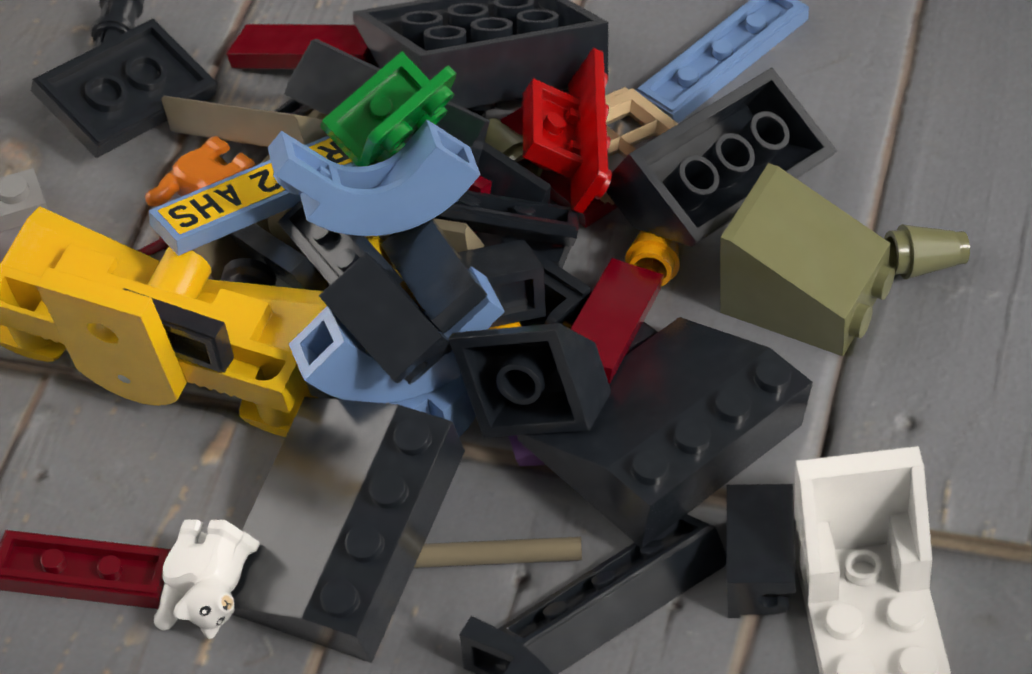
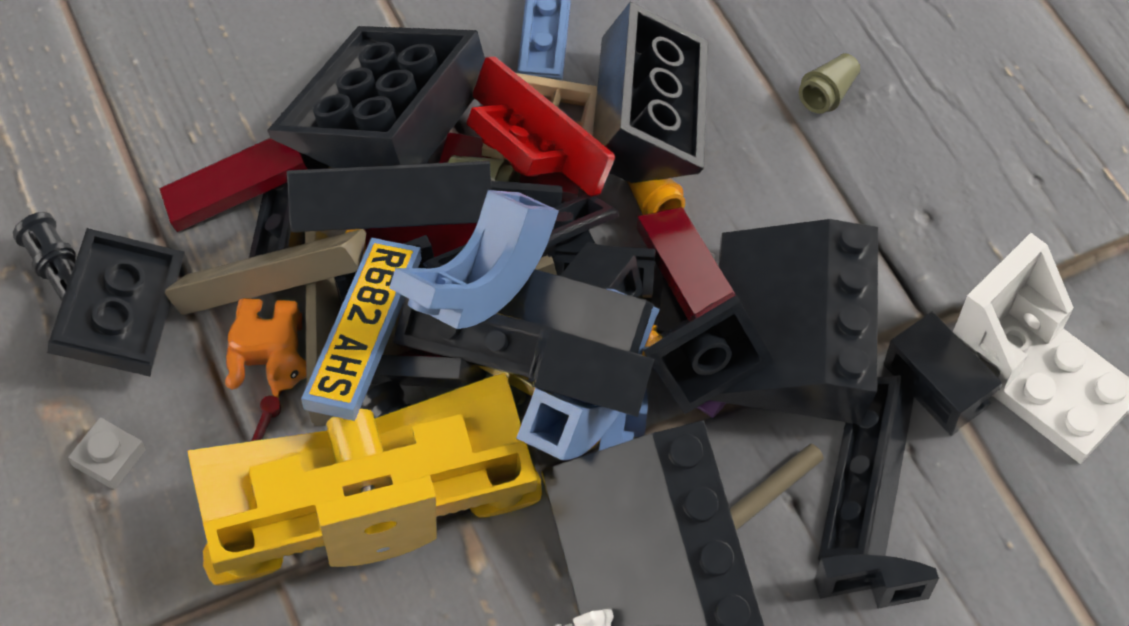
camera: 45 degrees left, 10 degrees up
black tile [123,288,234,373] -> none
green bracket [320,51,457,167] -> none
olive slope [720,163,895,356] -> none

